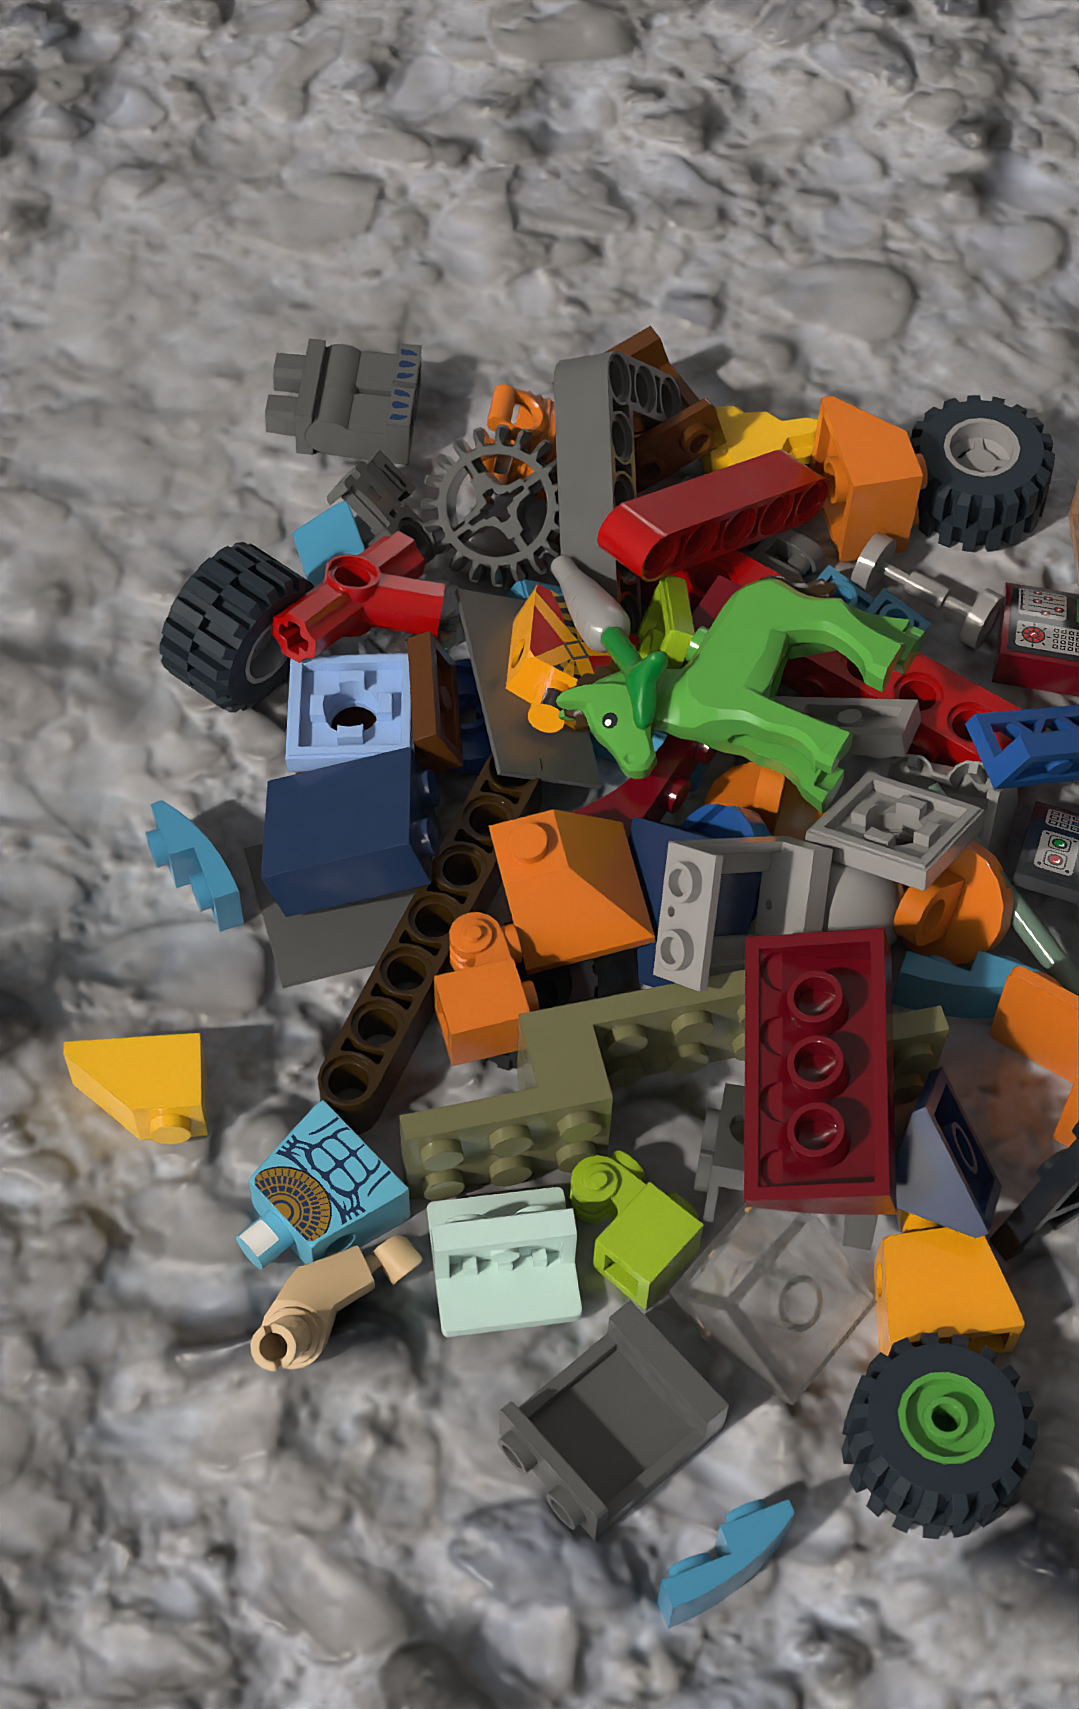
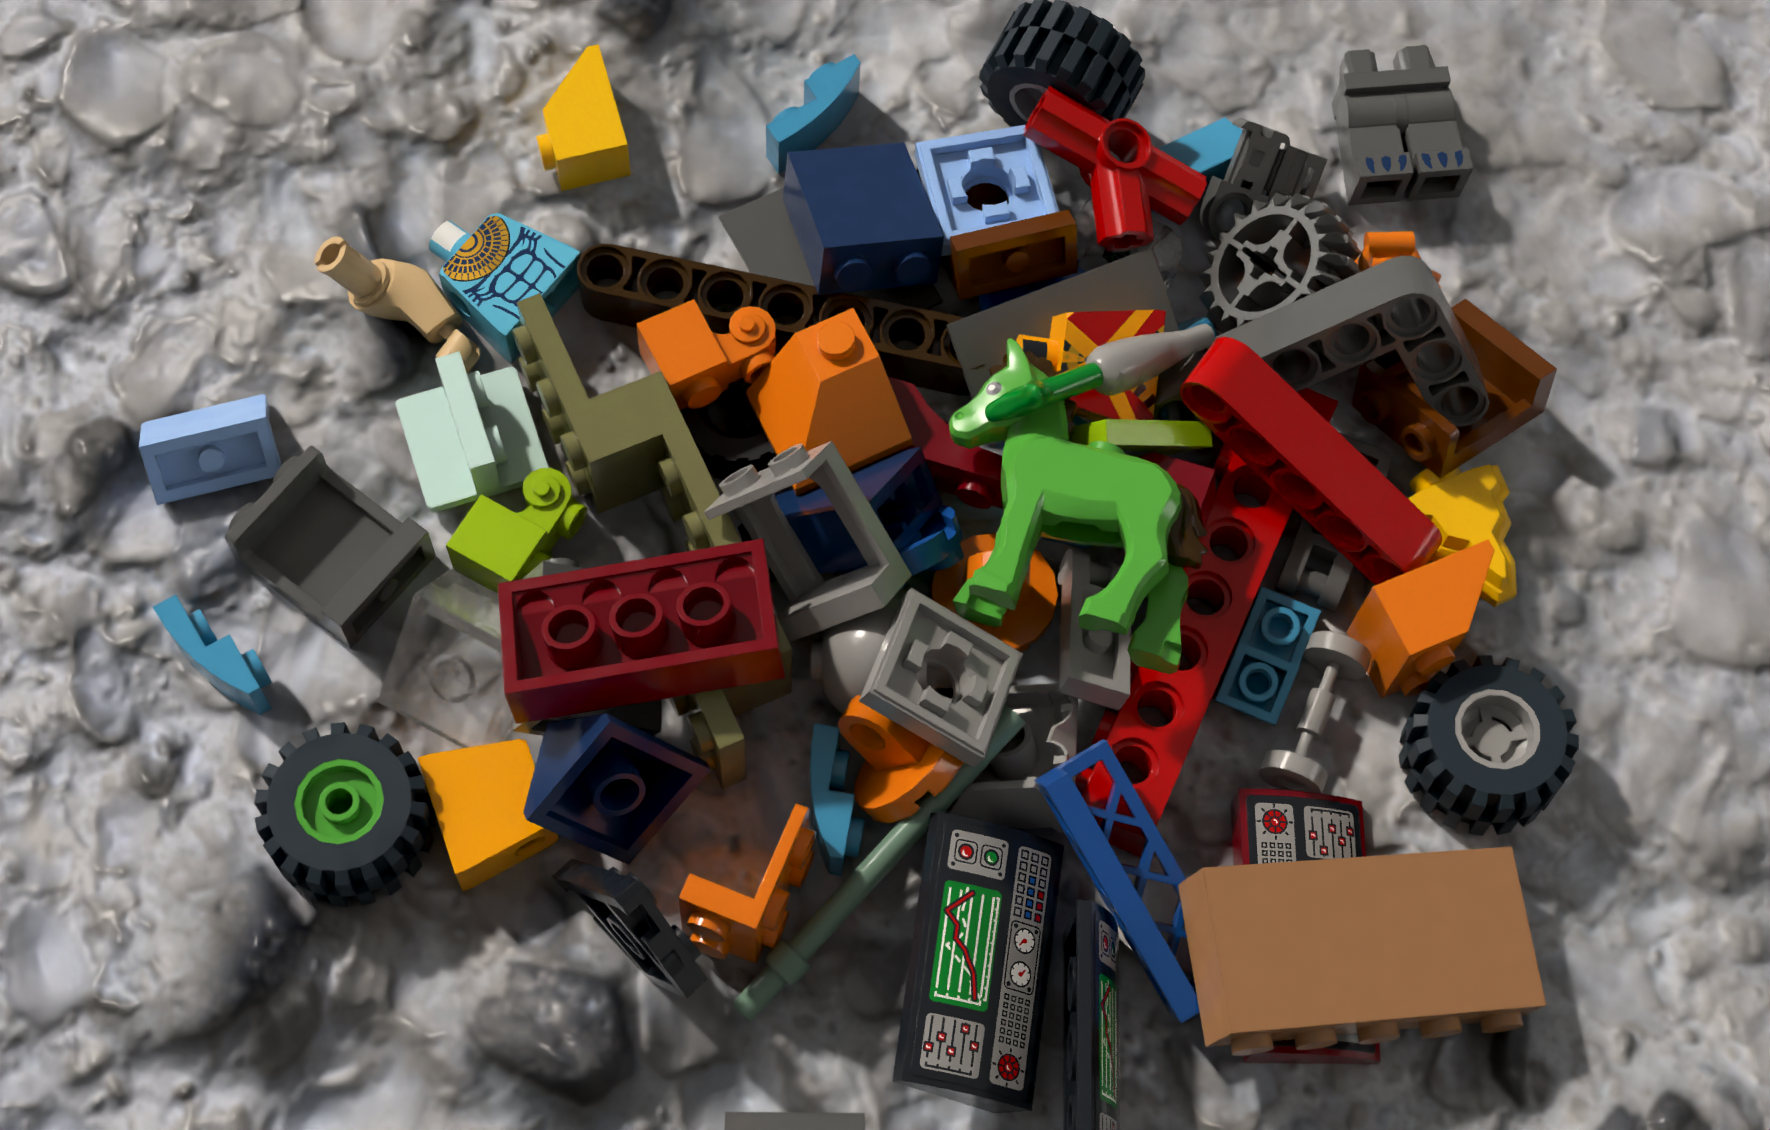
camera: 75 degrees right, 10 degrees up
none -> light blue panel [139,394,282,505]

